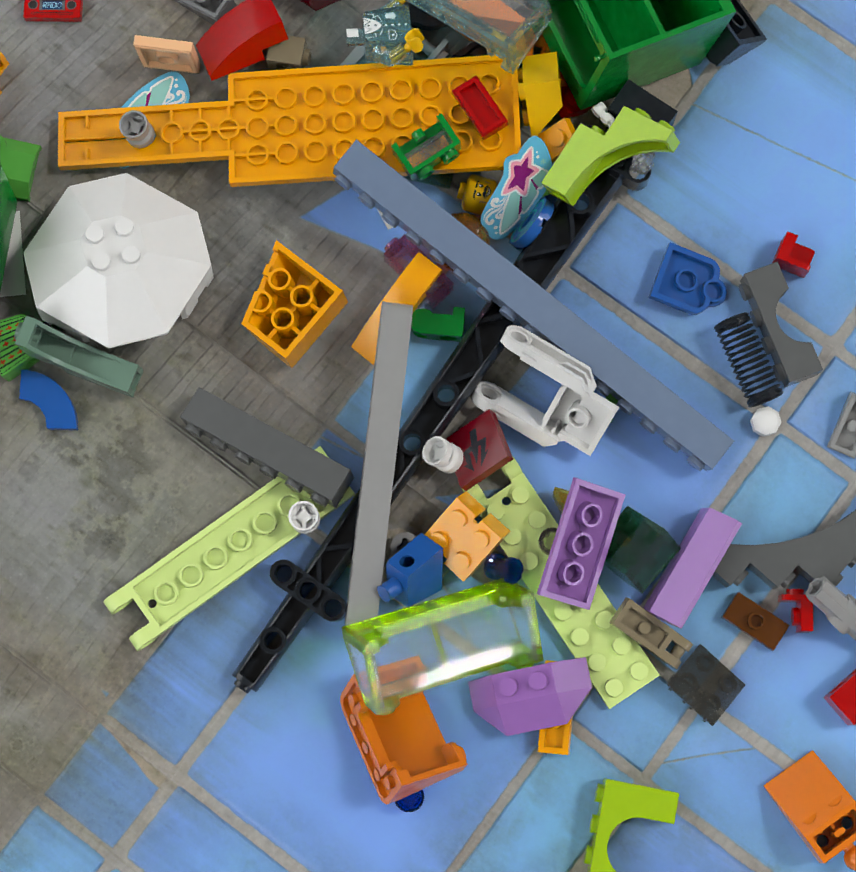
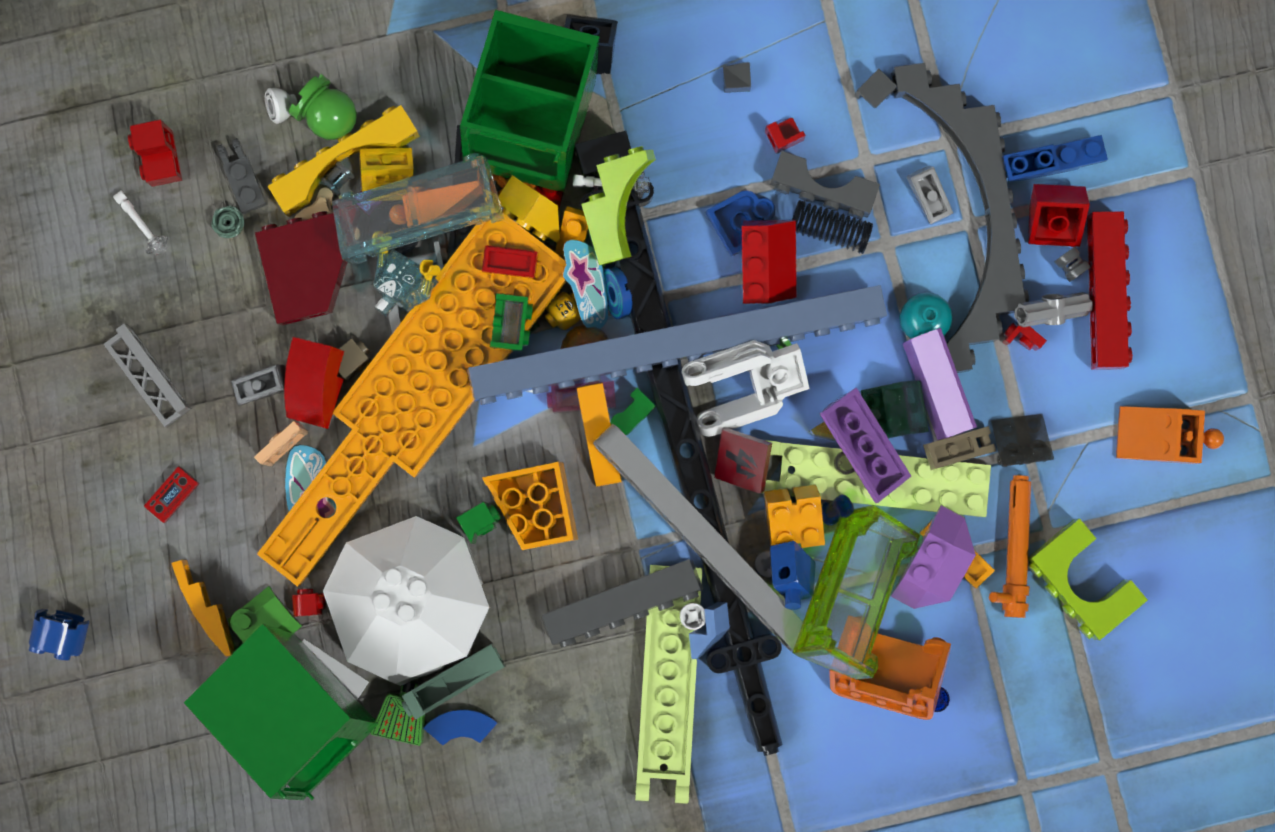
camera: 60 degrees left, 5 degrees up
light grey wheel [119,110,155,148] -> none
white wheel [422,436,463,474] -> none
reddish brown plate [721,592,790,651] -> none
white tile [750,406,781,437] -> none
none -> red plate [292,589,326,617]
none -> green window [456,502,502,544]
none -> medium blue slope [689,602,730,659]
none -> dark grey slope [723,62,751,93]
none -> red slope [742,220,797,304]
none -> teal cylinder [899,292,952,339]
none -> orange cylinder [989,475,1031,618]

